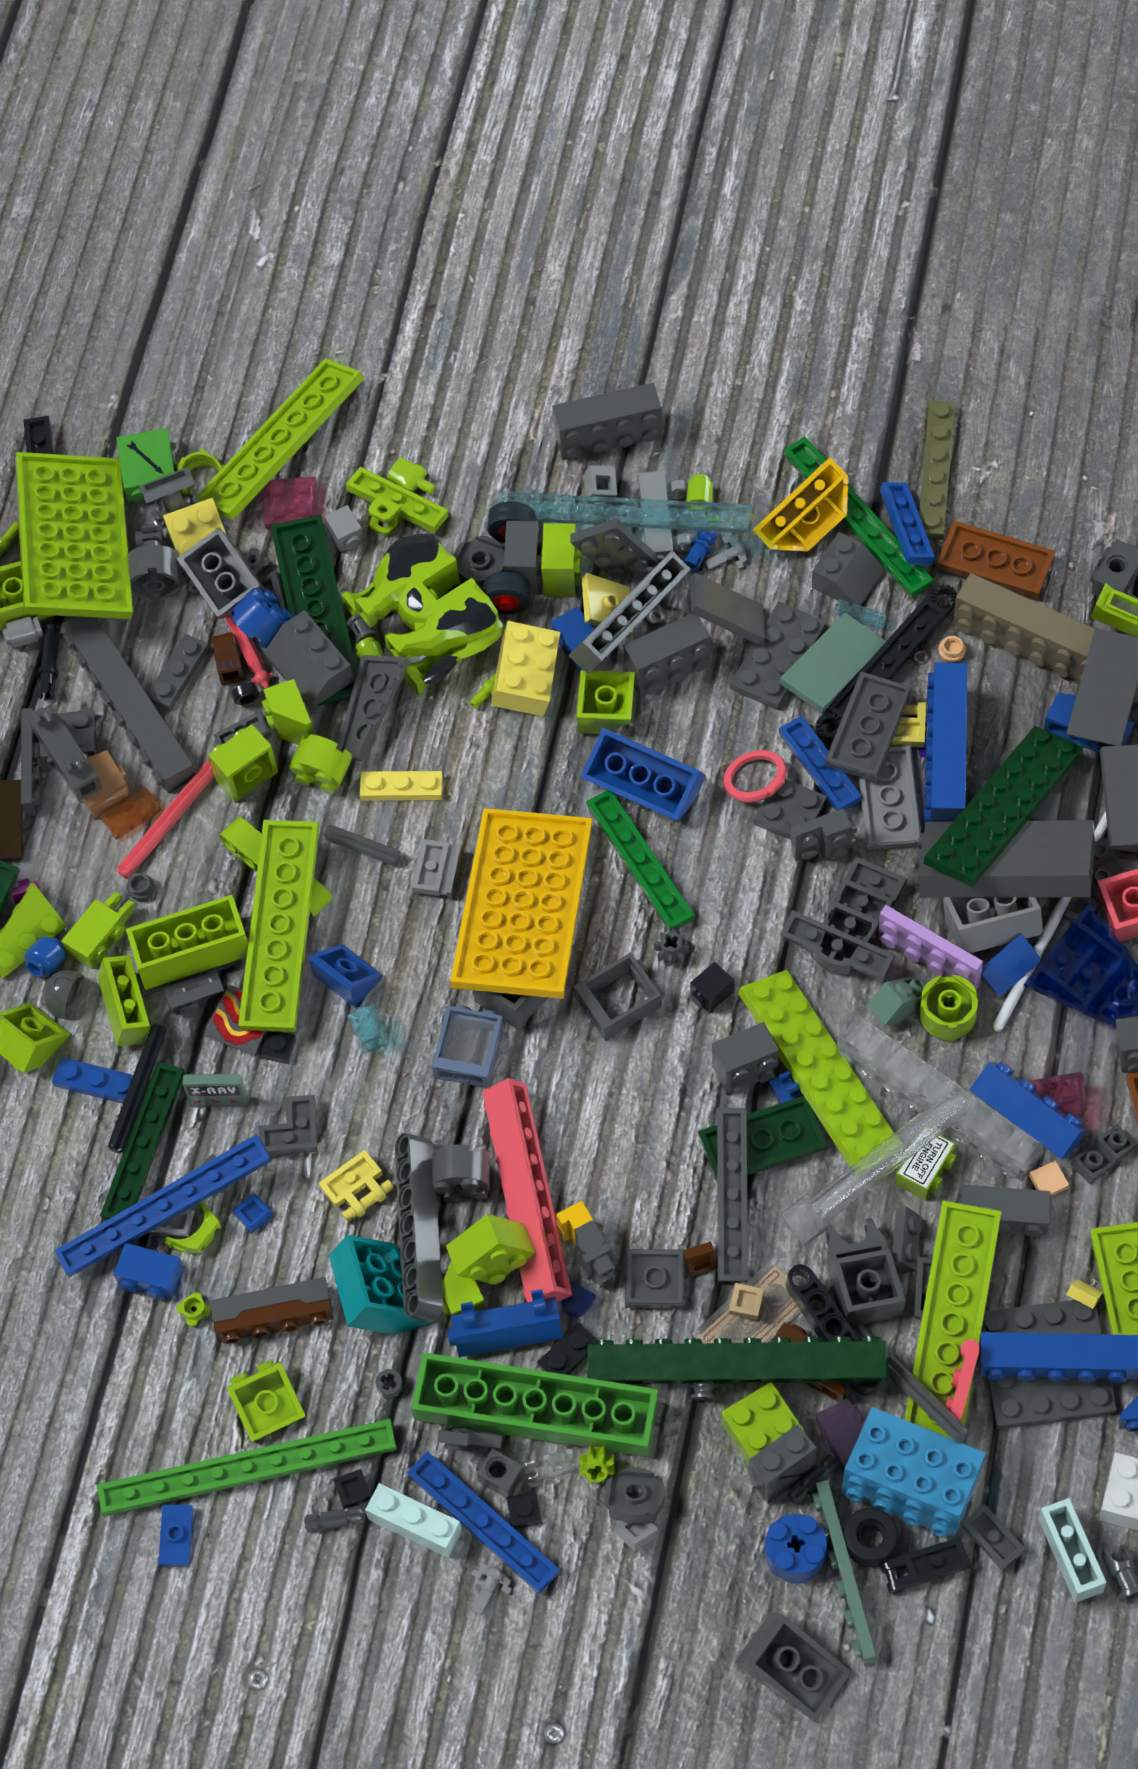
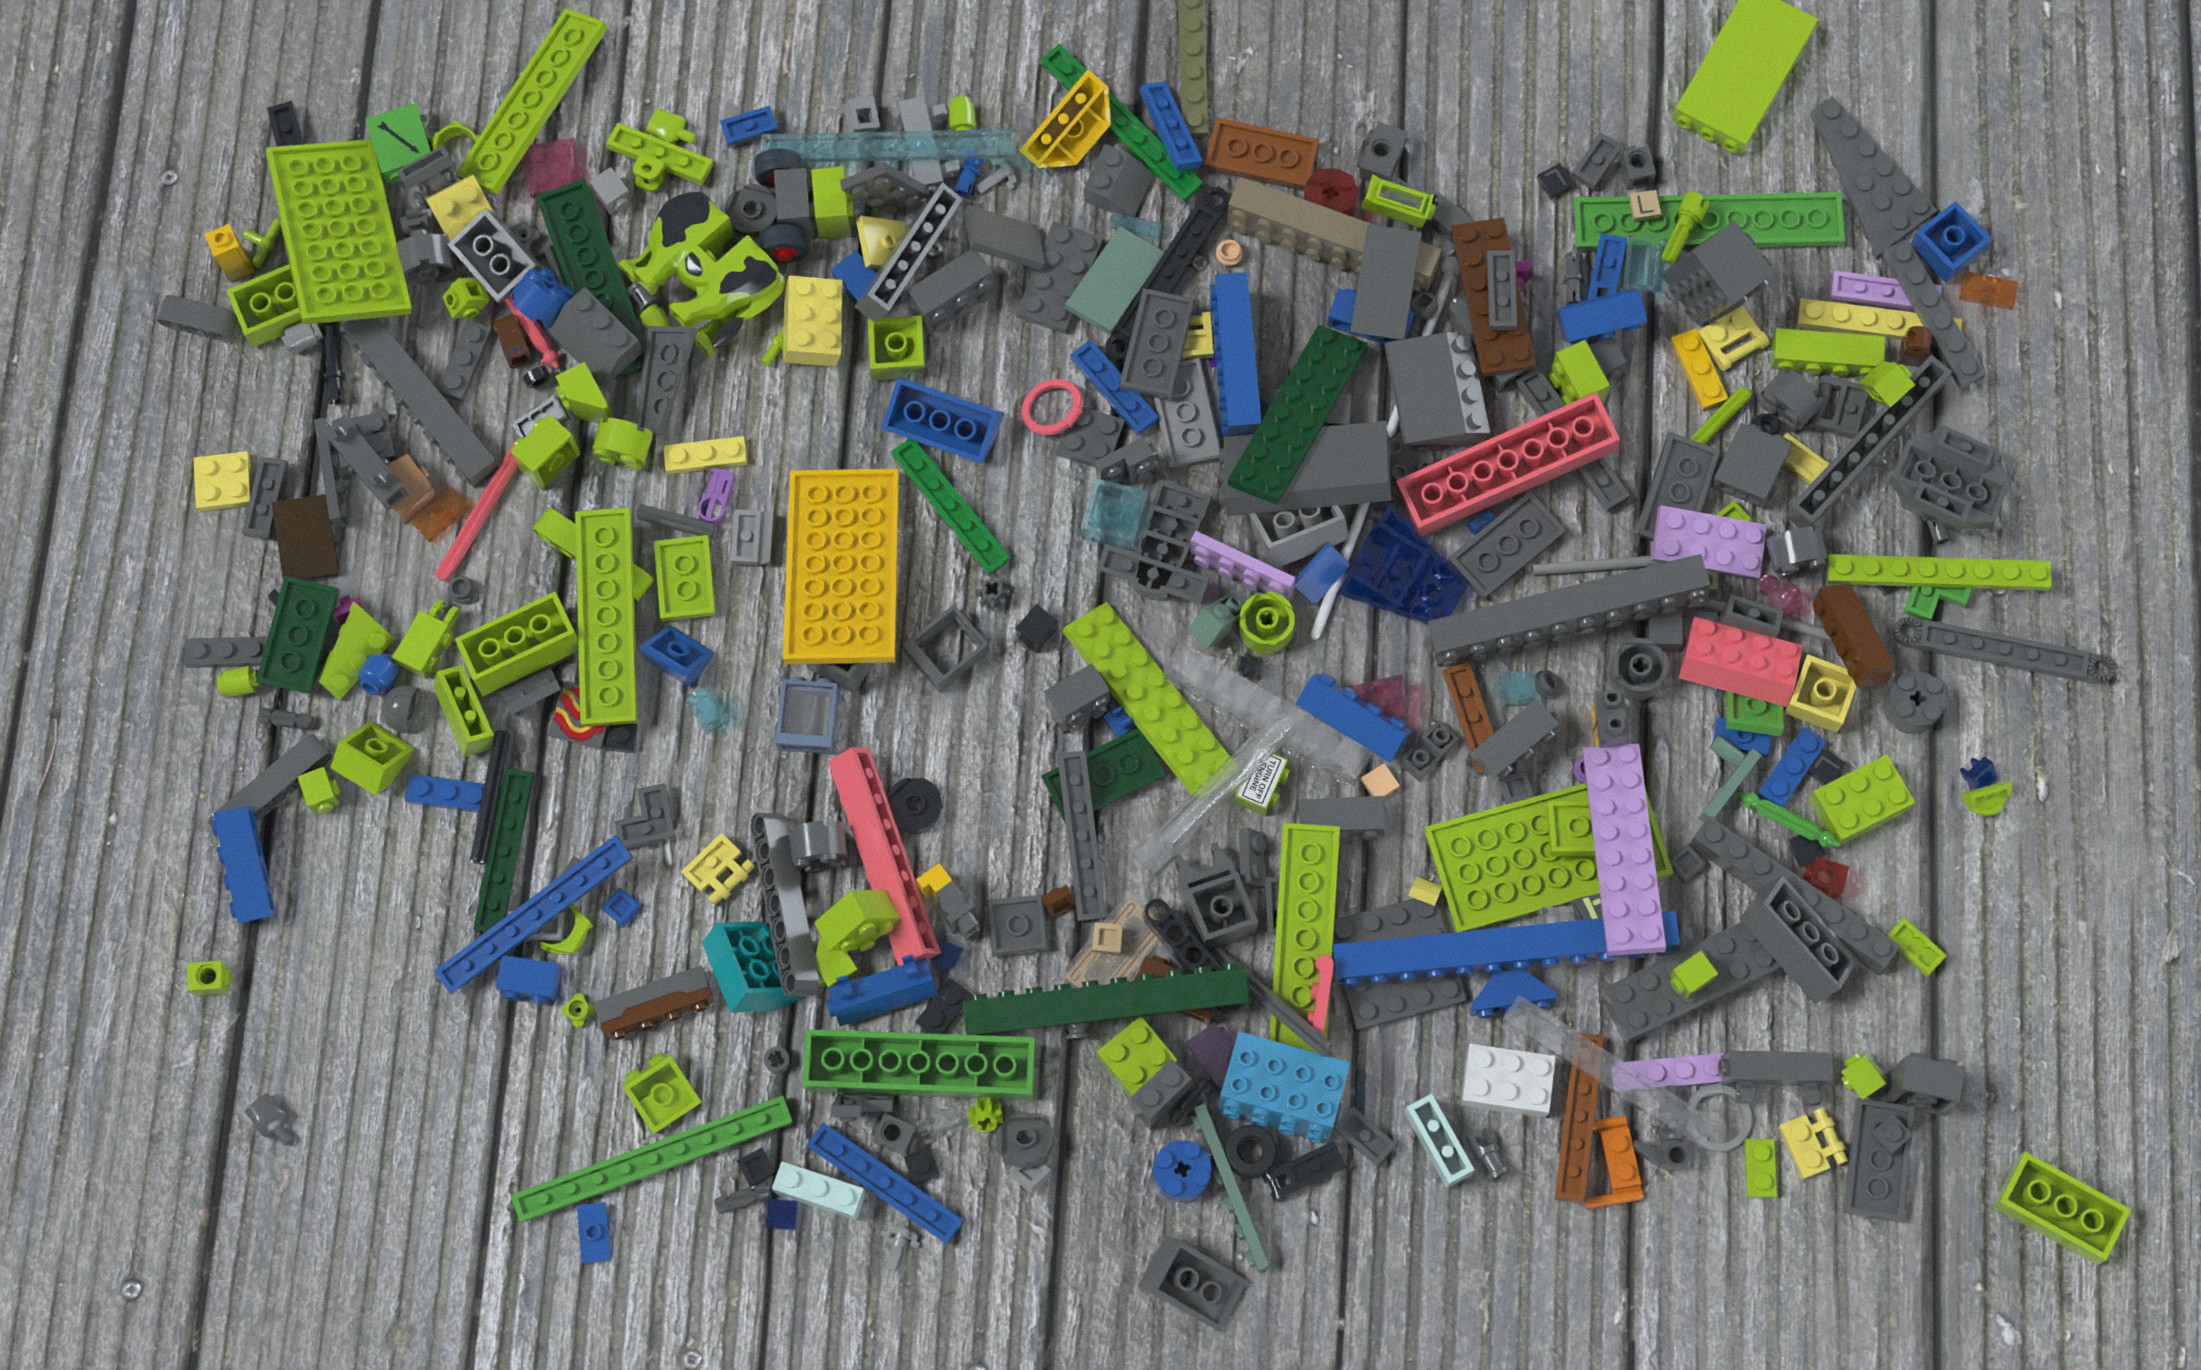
camera: 10 degrees left, 10 degrees up
sand green tile [183,1074,248,1107] -> none
dark grey brick [552,383,663,460] -> none
none -> lime brick [442,278,490,320]
none -> lime plate [654,535,716,622]
none -> medium lavender piece [698,468,735,525]
none -> blue plate [720,105,779,148]
none -> clear blue plate [766,1199,799,1231]
none -> black plate [887,777,943,835]
none -> clear light blue brick [1081,478,1148,552]
none -> black plate [1235,652,1258,679]
none -> clear red brick [1304,168,1358,217]

